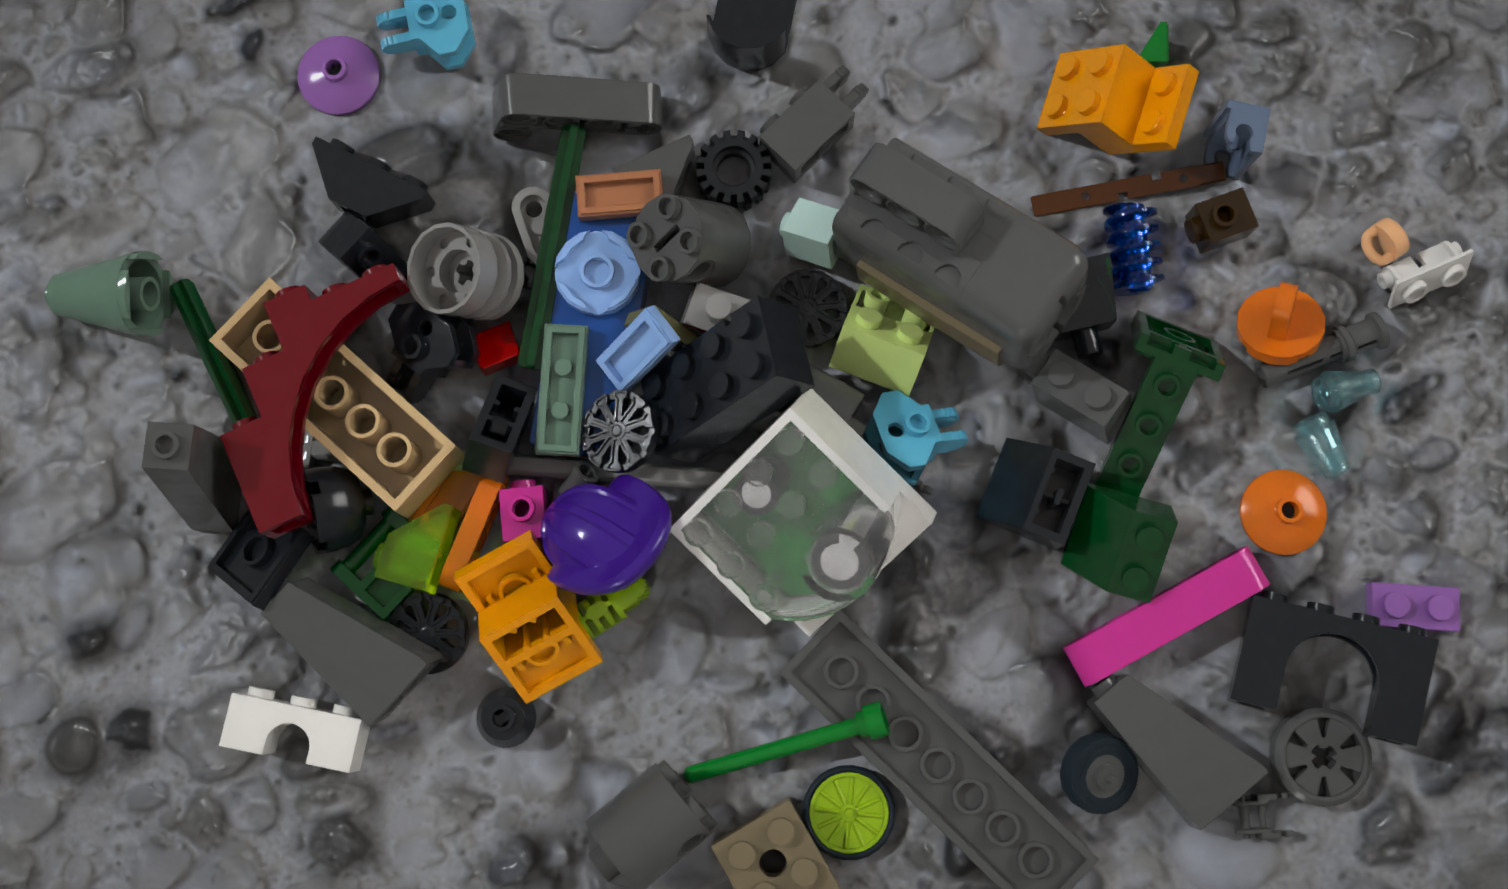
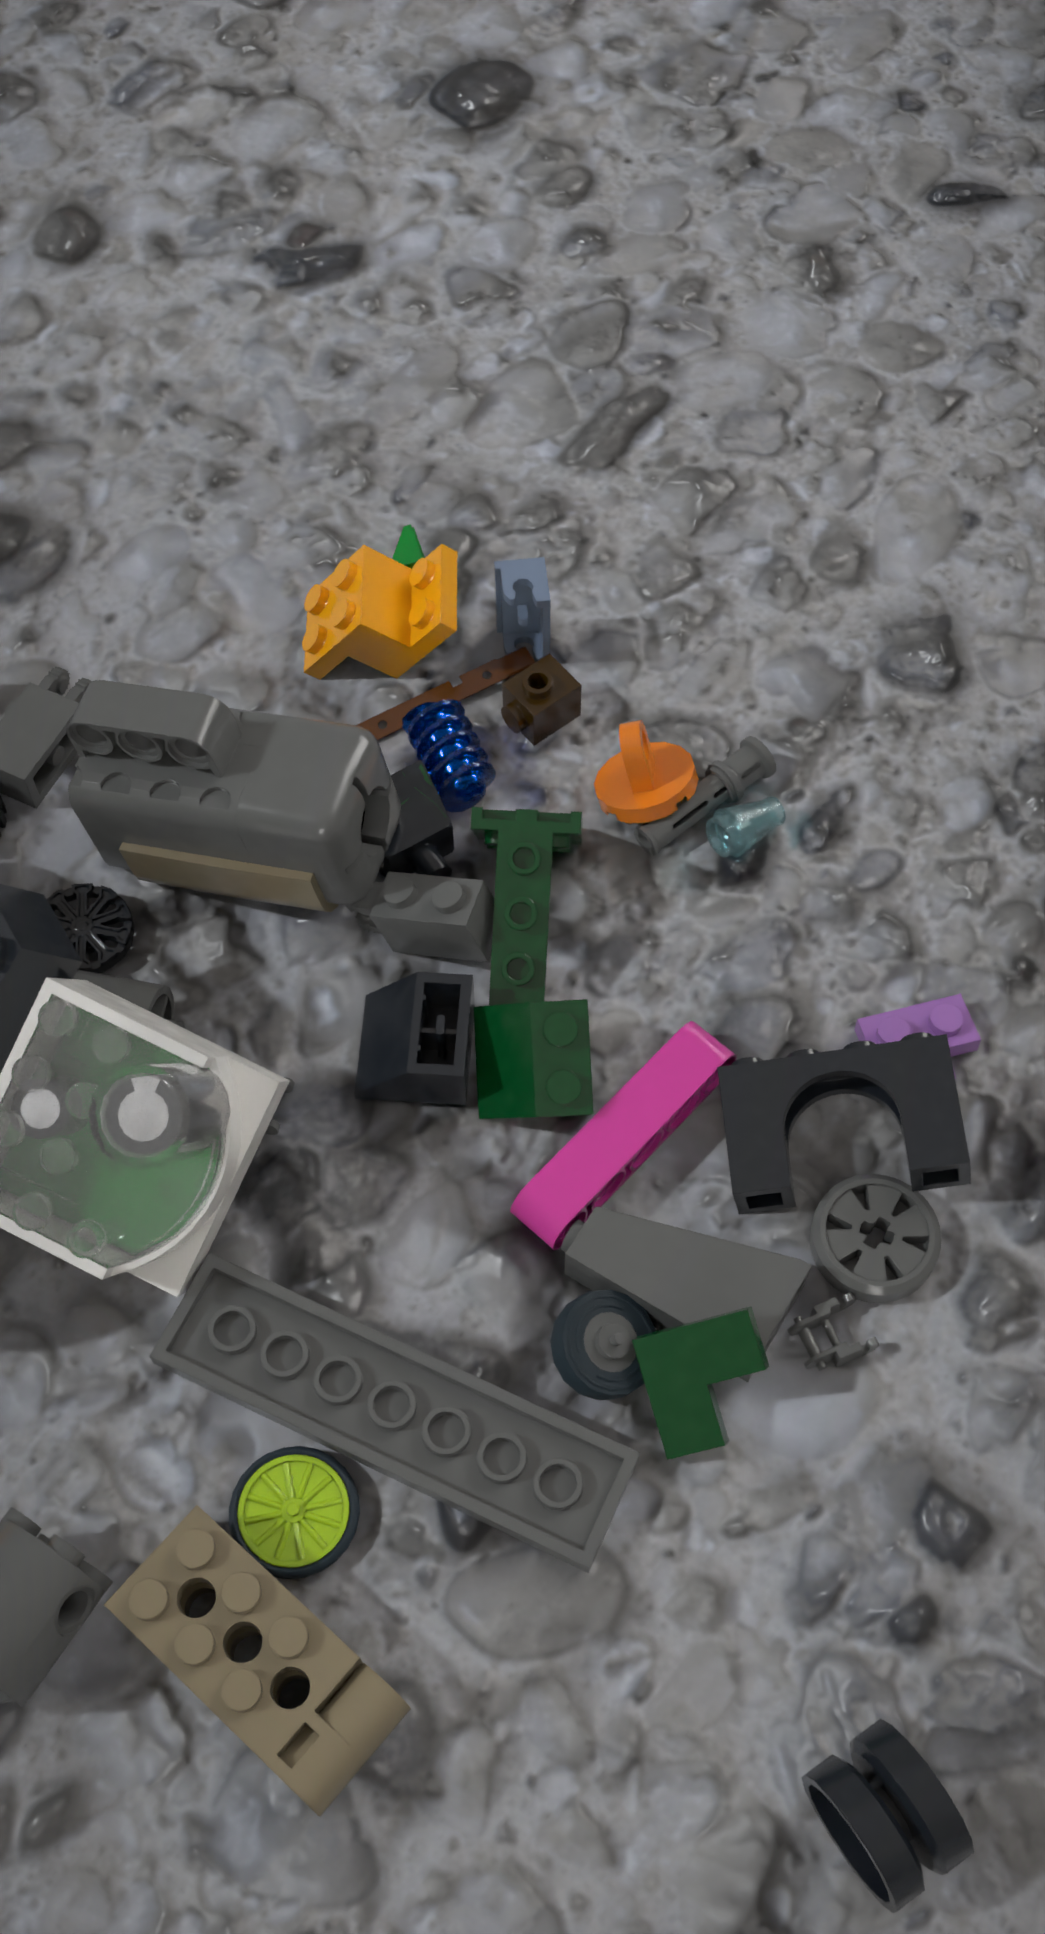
camera: 20 degrees left, 20 degrees down
green piece [683,701,890,783] -> none
light aqua brick [779,197,839,269] -> none
yellowish green slope [829,284,935,396] -> none
medium azure hinge [863,390,969,486] -> none
orange dish [1239,470,1327,555] -> none
clear light blue cone [1293,412,1350,479] -> none
light nougat tile [1361,218,1410,266] -> none
white hinge [1377,241,1474,309] -> none
none -> dark green tile [632,1306,769,1460]

